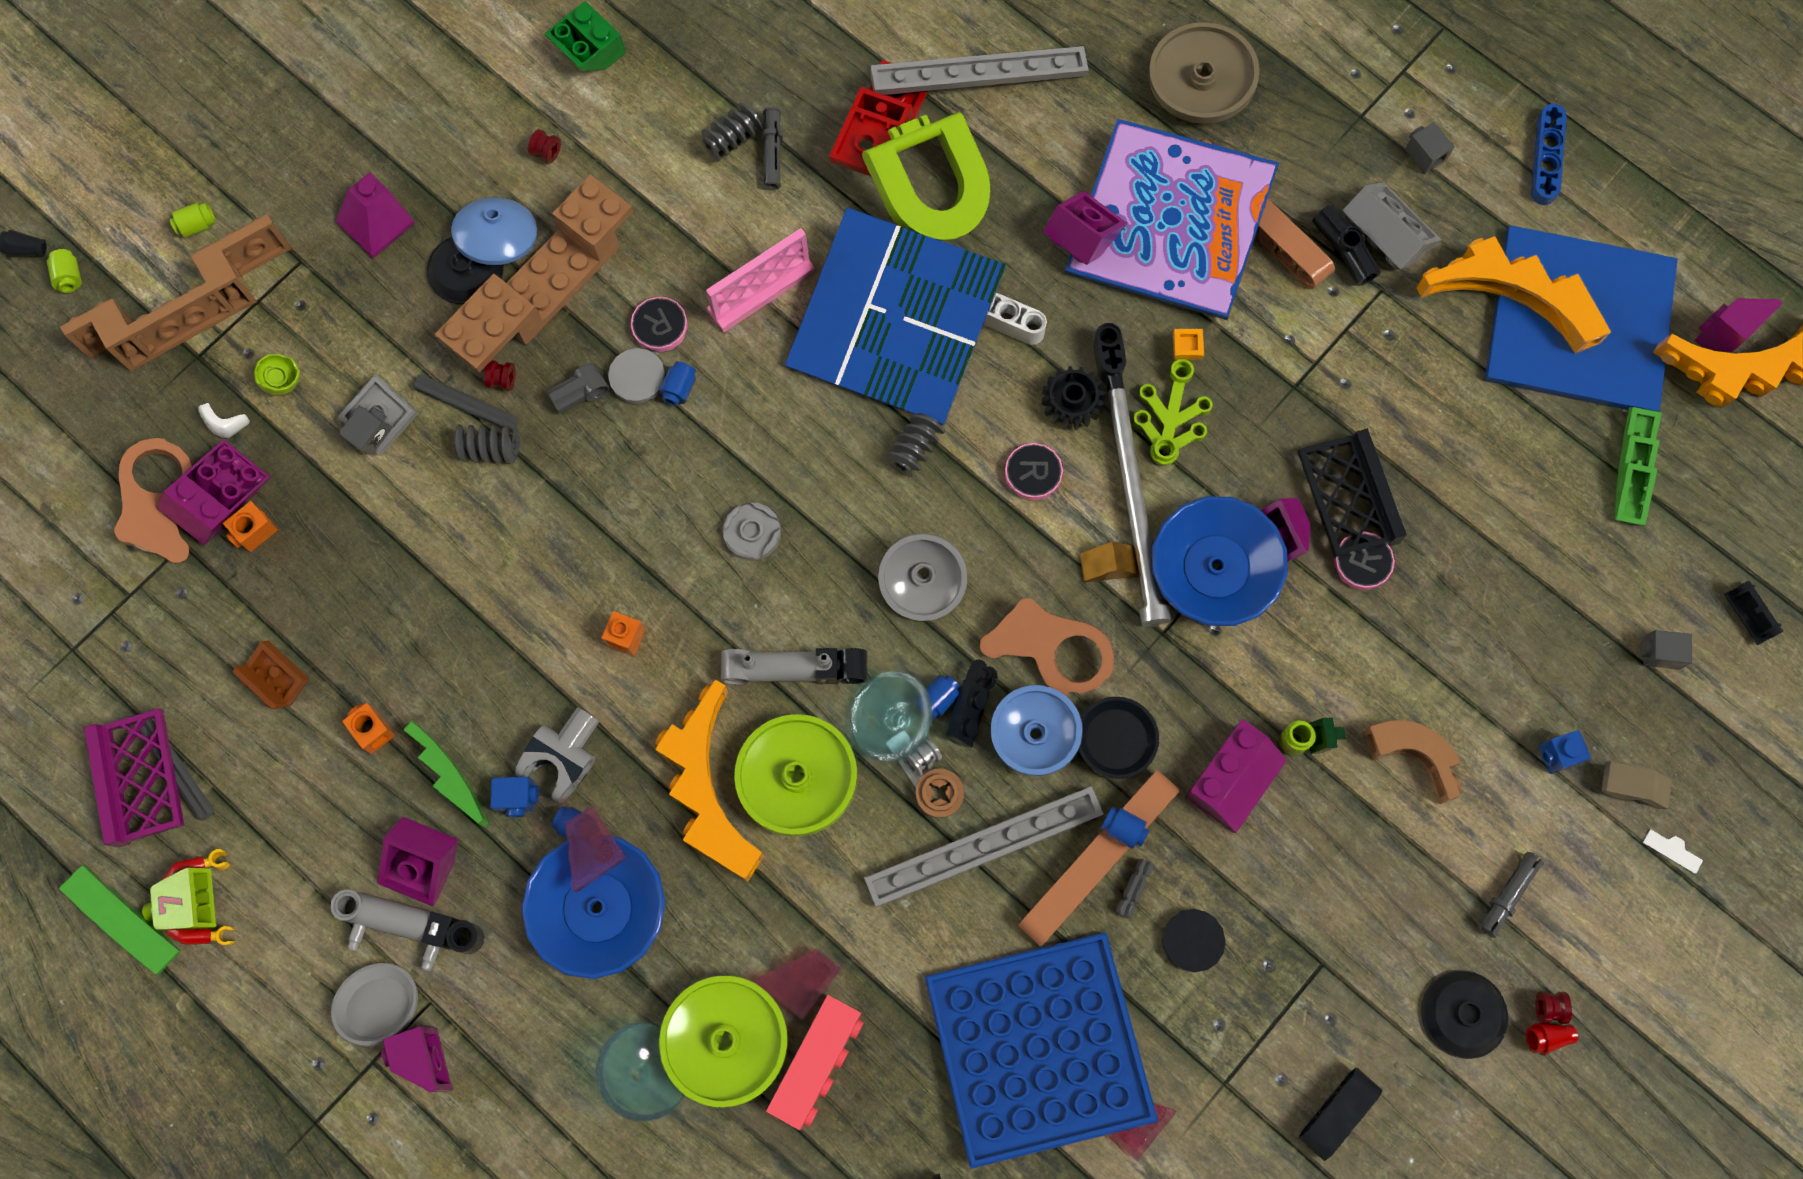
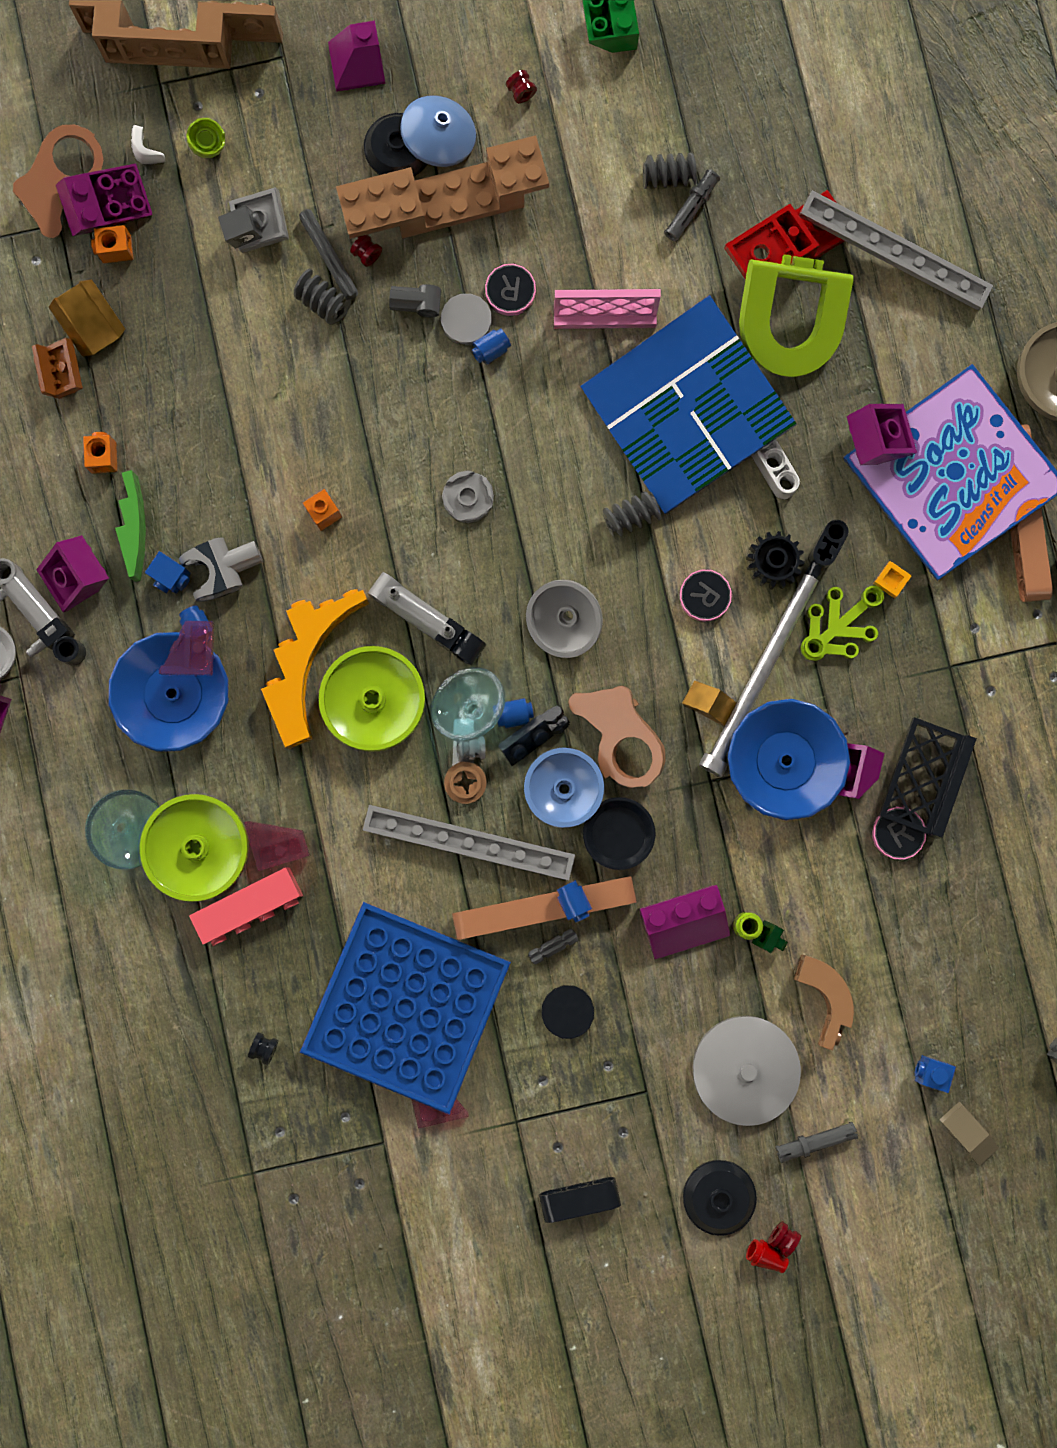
camera: 35 degrees right, 10 degrees up
white sticker [1643,829,1703,874] -> none
none -> pearl gold slope [49,279,125,357]
none -> light grey dish [692,1016,801,1126]

